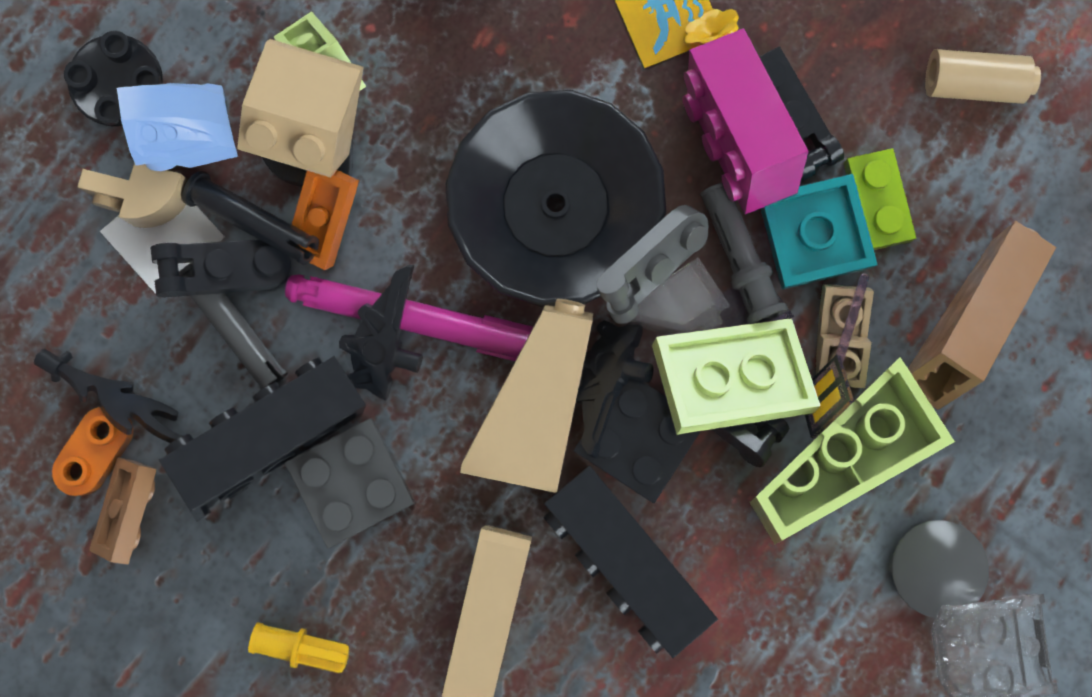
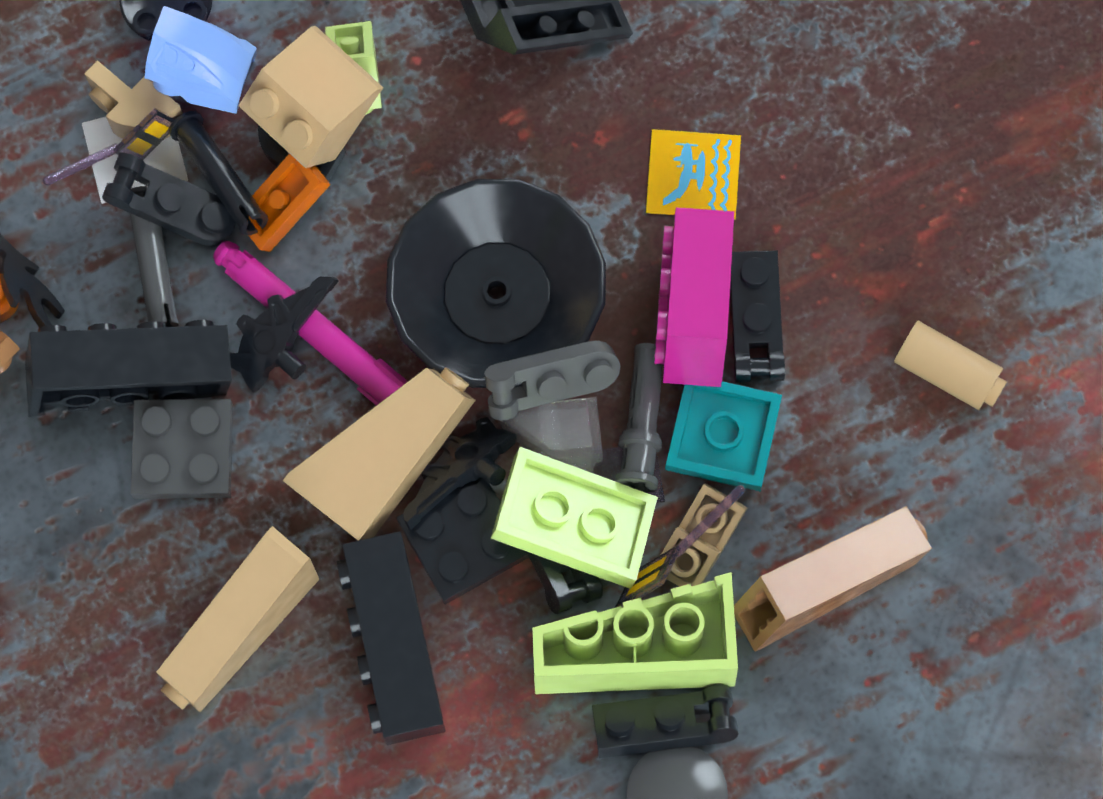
camera: 30 degrees right, 10 degrees down
yellow axle [248,622,349,673] -> none
yellow plant [684,9,739,48] -> none
lime plate [843,148,917,250] -> none
none -> clear purple piece [43,108,175,186]
none -> black plate [592,684,739,759]

